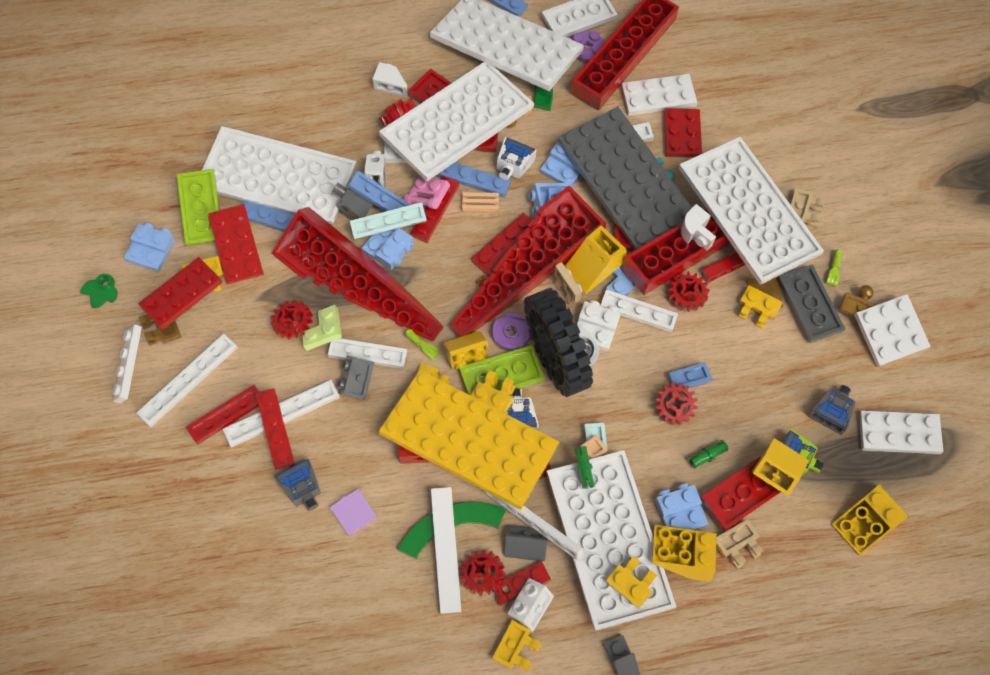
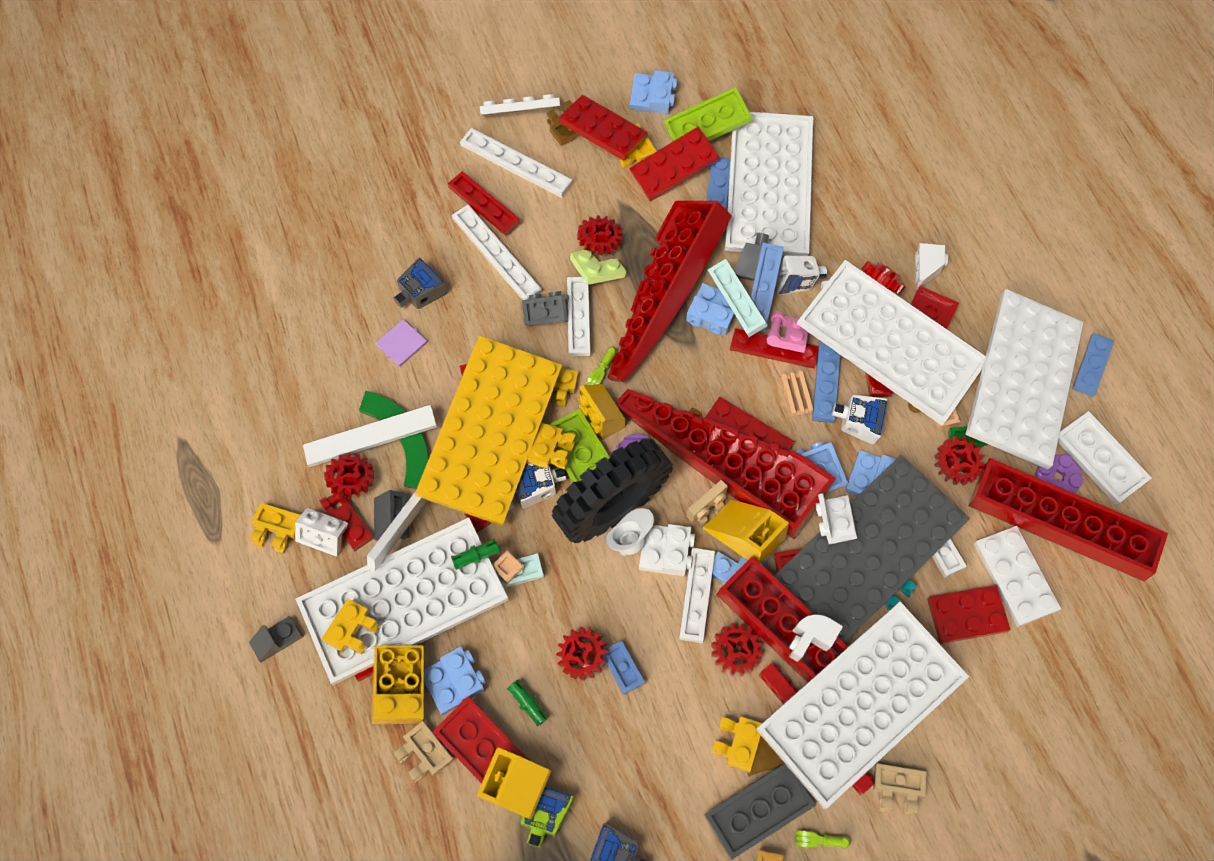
camera: 80 degrees right, 0 degrees up
green plate [80,274,118,308] -> none
red plate [255,388,295,470] -> none
none -> white bracket [816,493,857,544]
none -> red gear [934,436,985,486]

